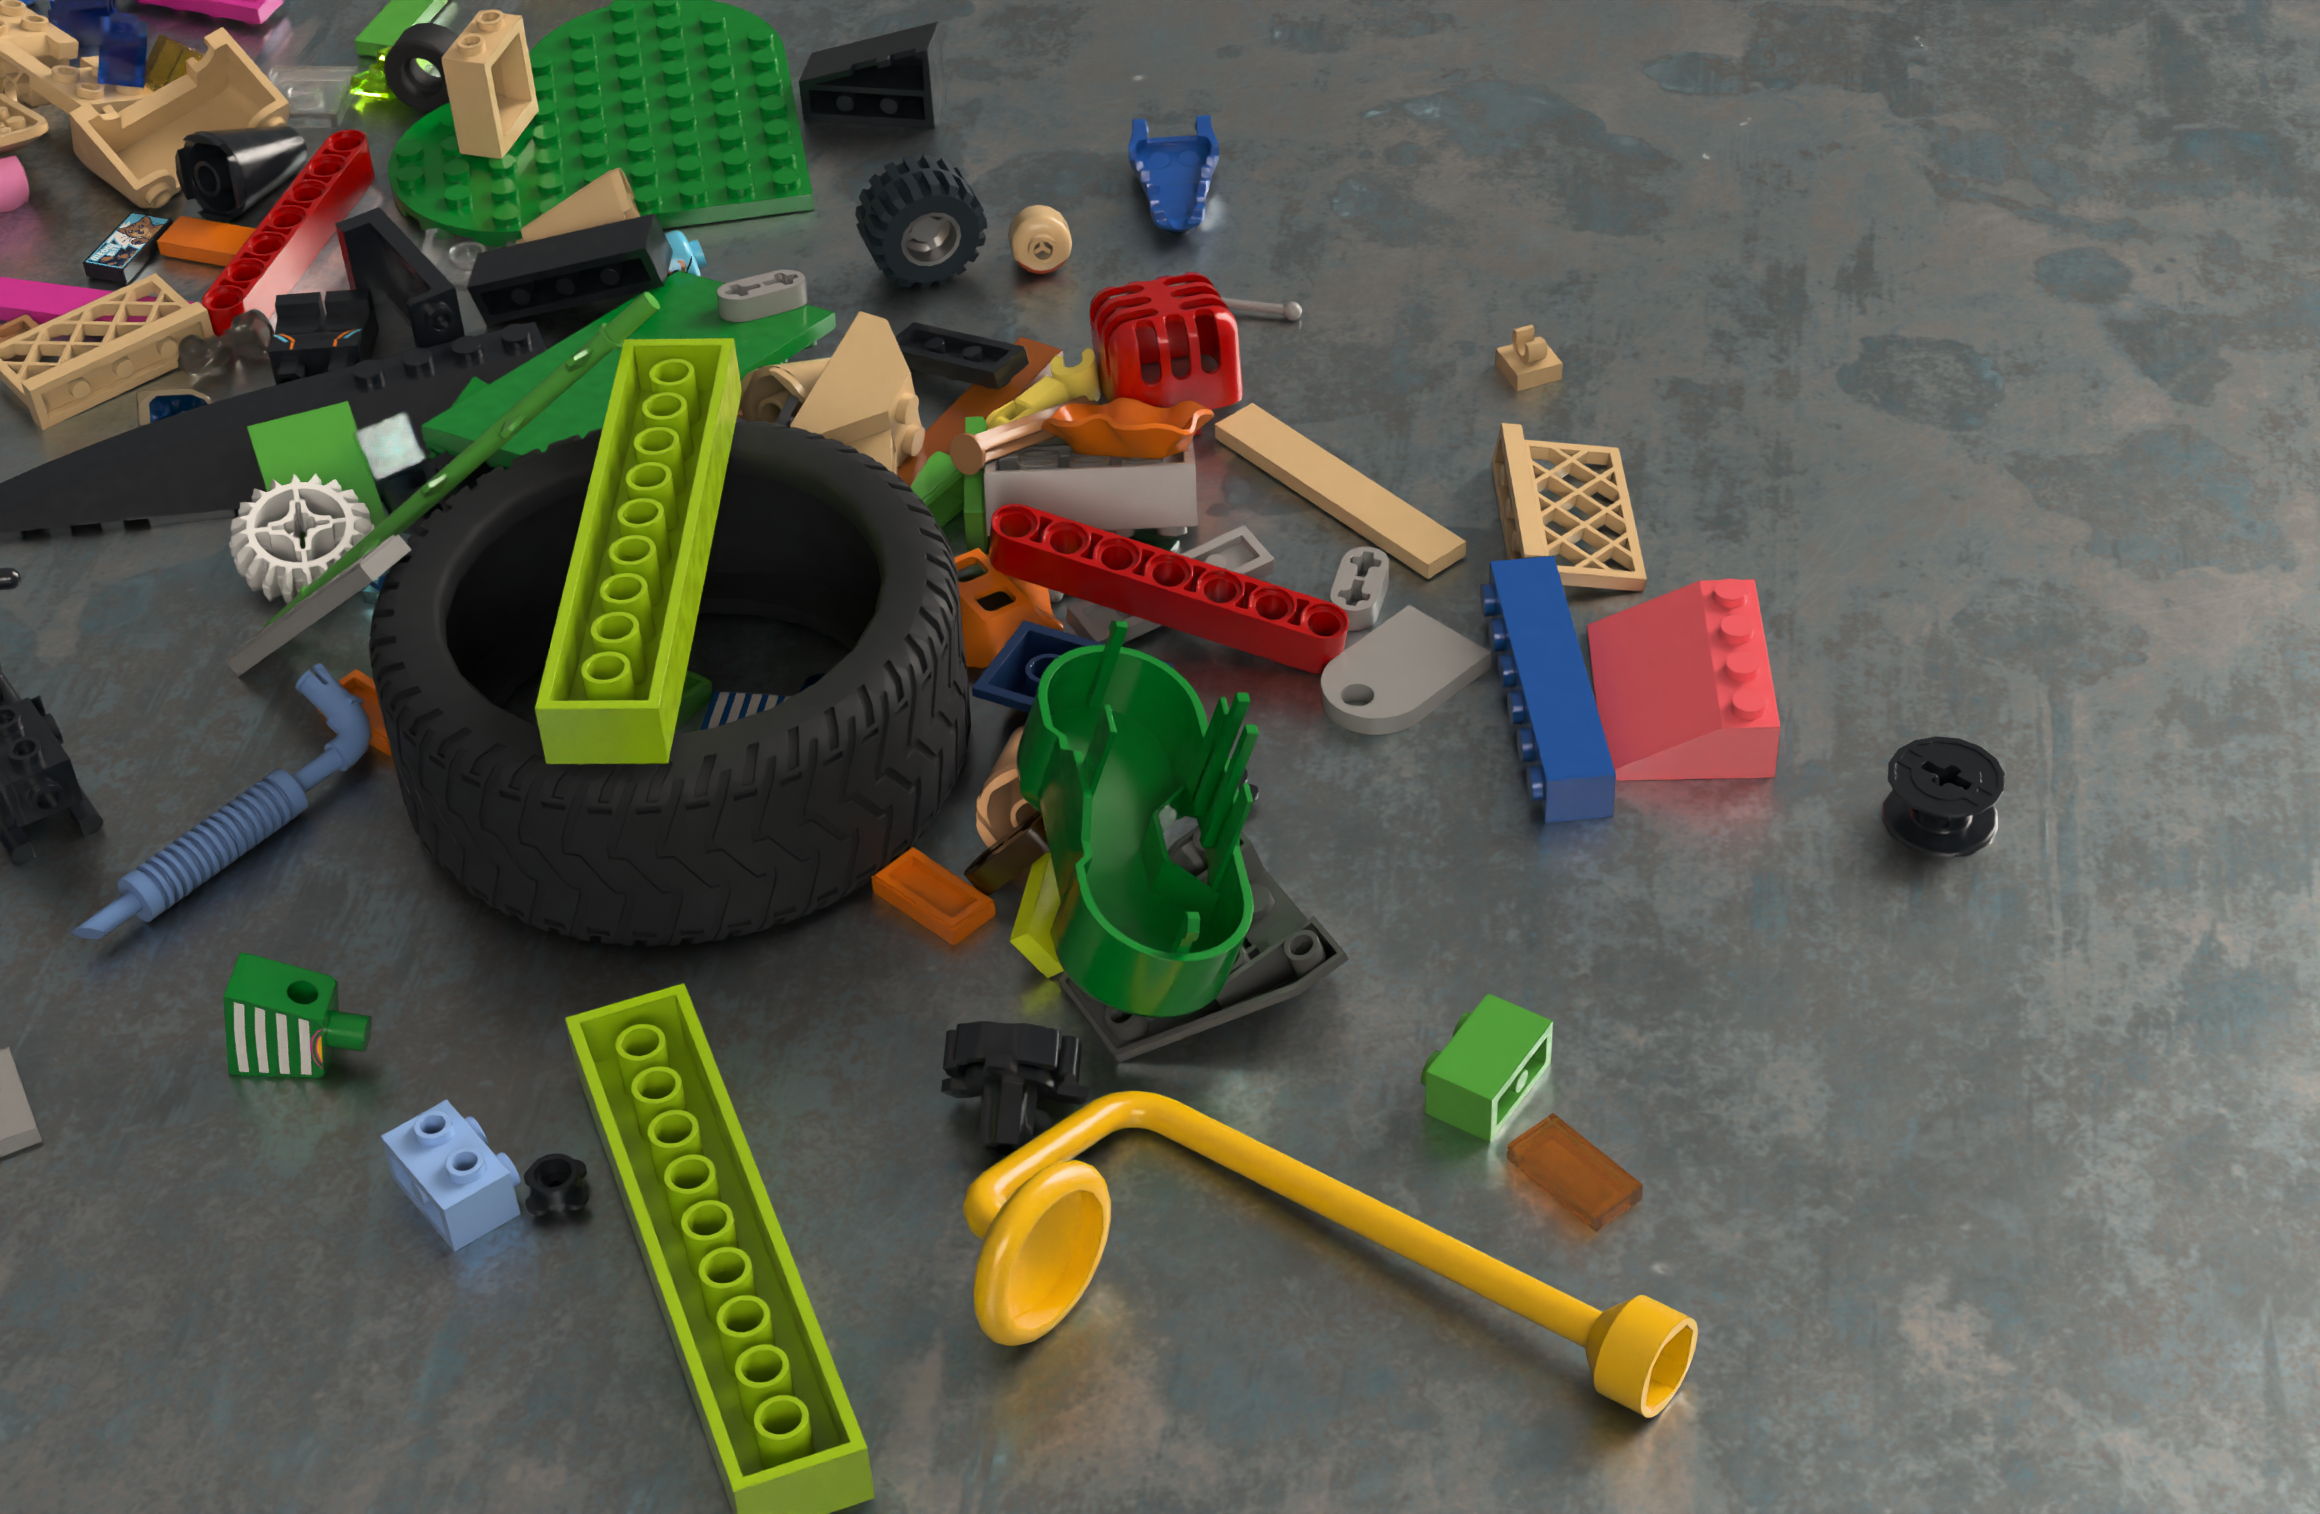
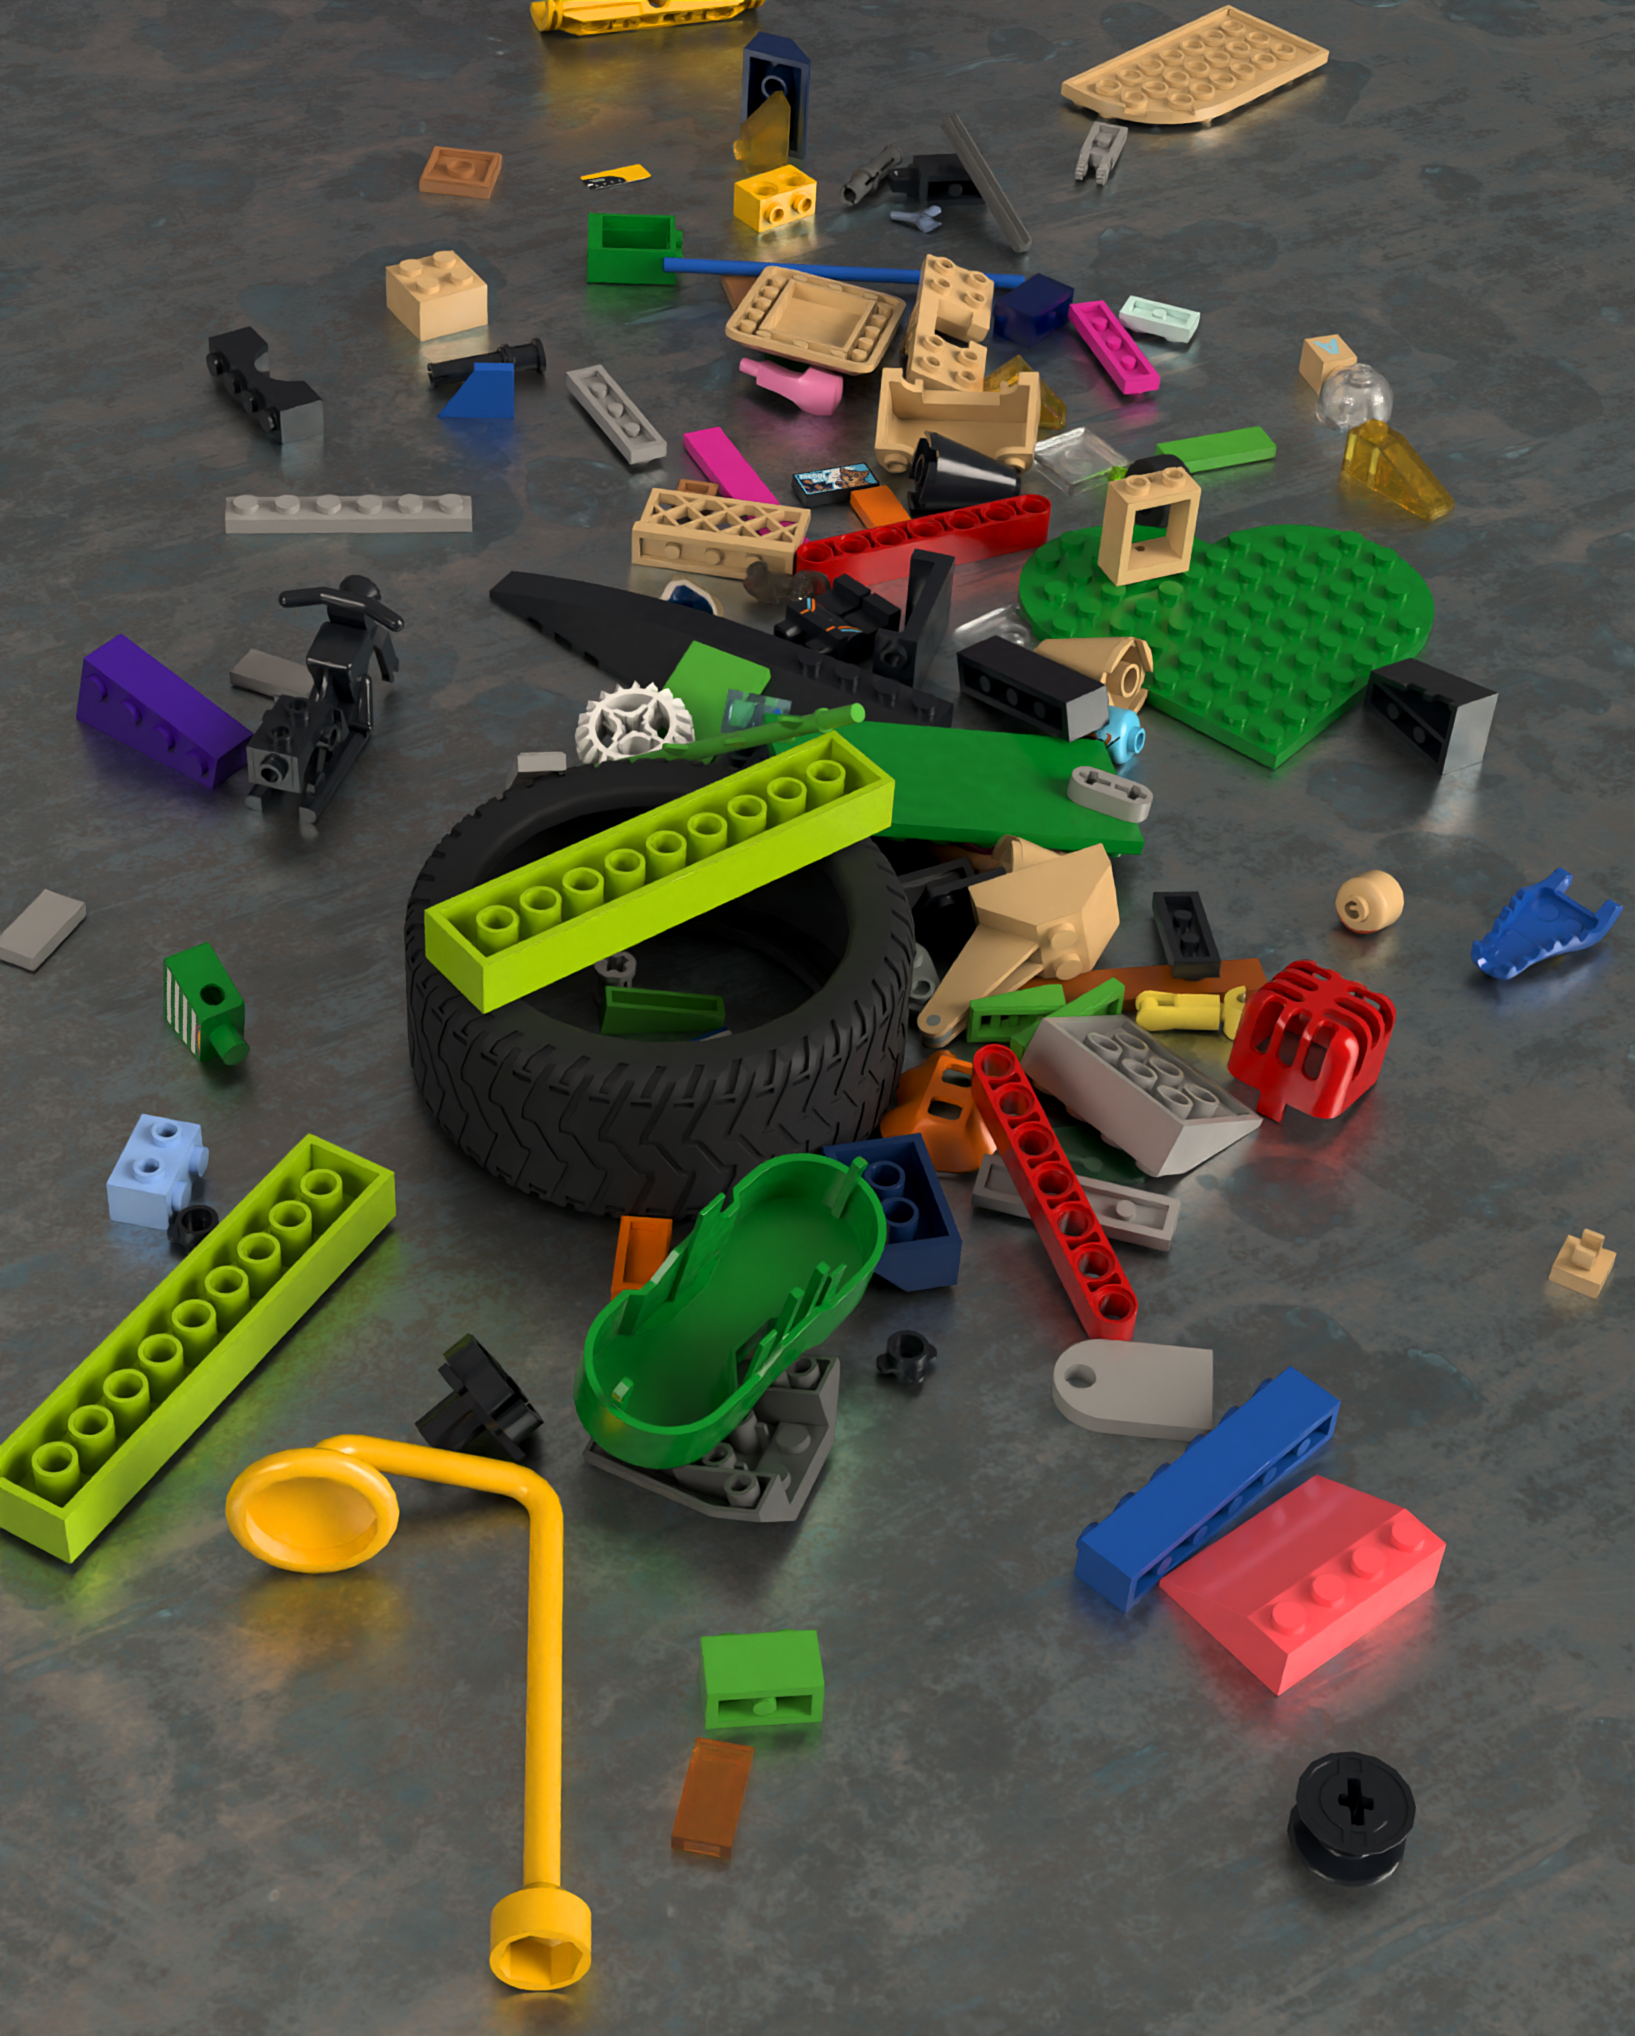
camera: 45 degrees right, 0 degrees up
medium blue piece [71,663,372,939] -> none
clear blue brick [97,13,148,88] -> none
black wheel [855,154,987,289] -> none
medium nougat axle [950,396,1098,475] -> none
orange piece [1041,397,1214,459] -> none
tan tile [1215,403,1466,579] -> none
light grey hinge [1221,297,1302,321] -> none
light grey beam [1330,547,1389,631] -> none
tan fence [1491,423,1647,592] -> none

